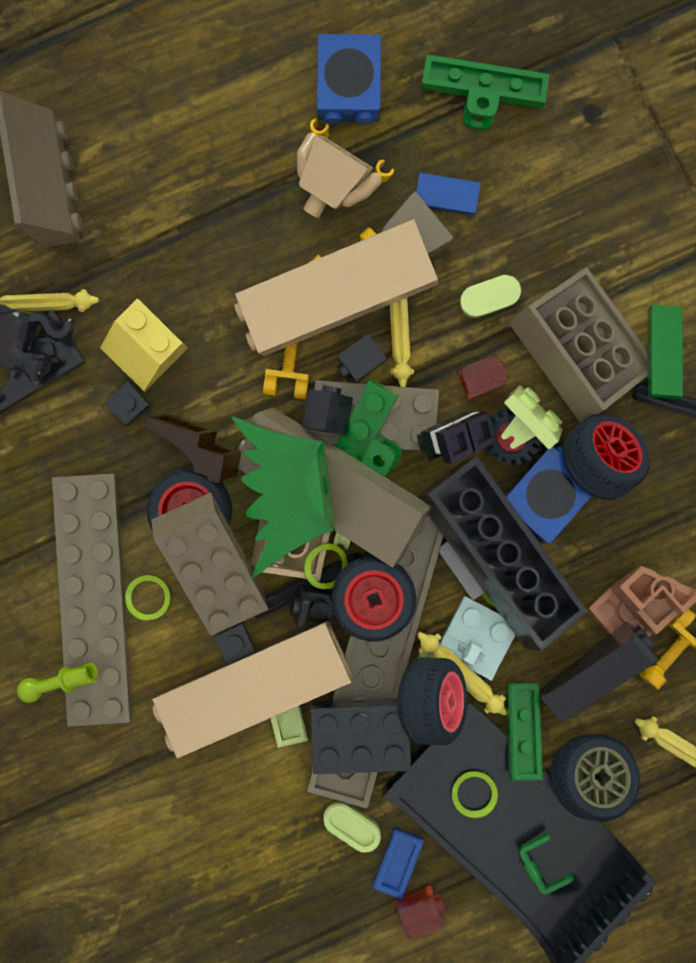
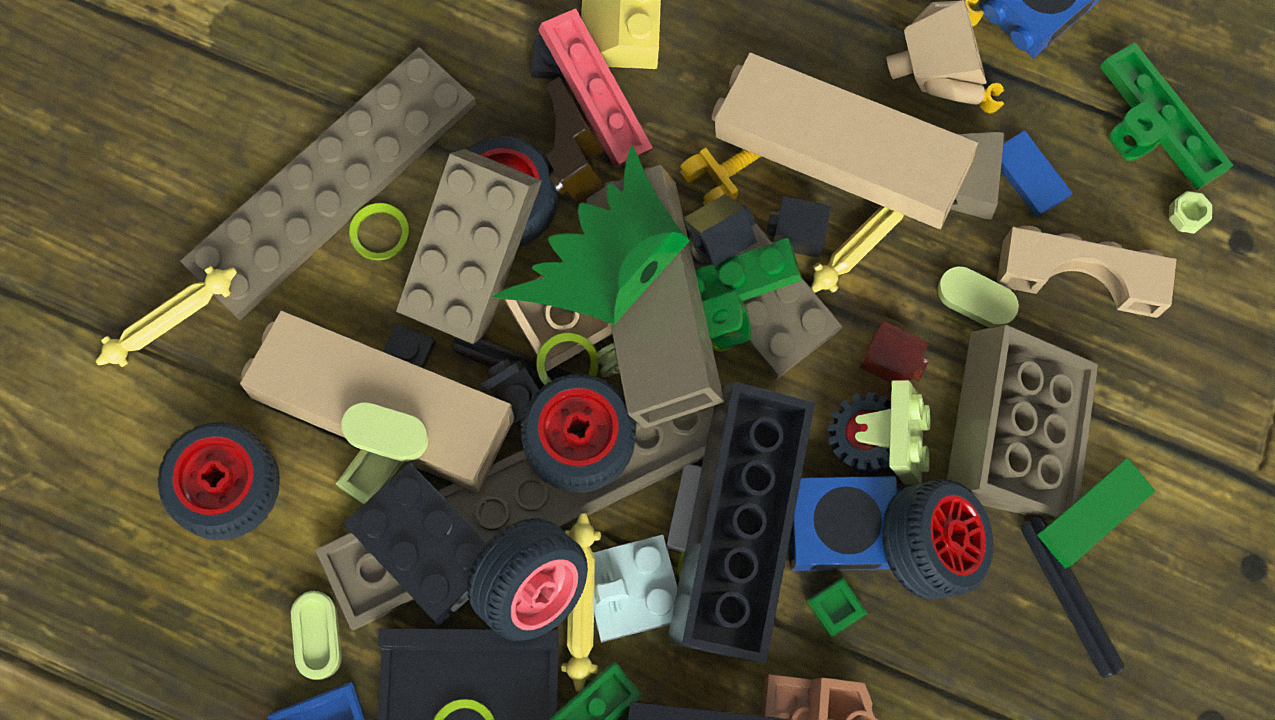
camera: 40 degrees right, 15 degrees down
lime pin [17,662,98,703] -> none
black hips [417,412,497,464] -> none
none -> light yellow wheel [96,266,237,367]
none -> wheel [158,422,280,540]
none -> yellowish green tile [341,402,429,462]
none -> coral plate [538,8,653,169]
none -> green tile [806,577,868,638]
none -> tan arch [997,226,1177,318]
none -> yellowish green tile [1169,191,1212,233]

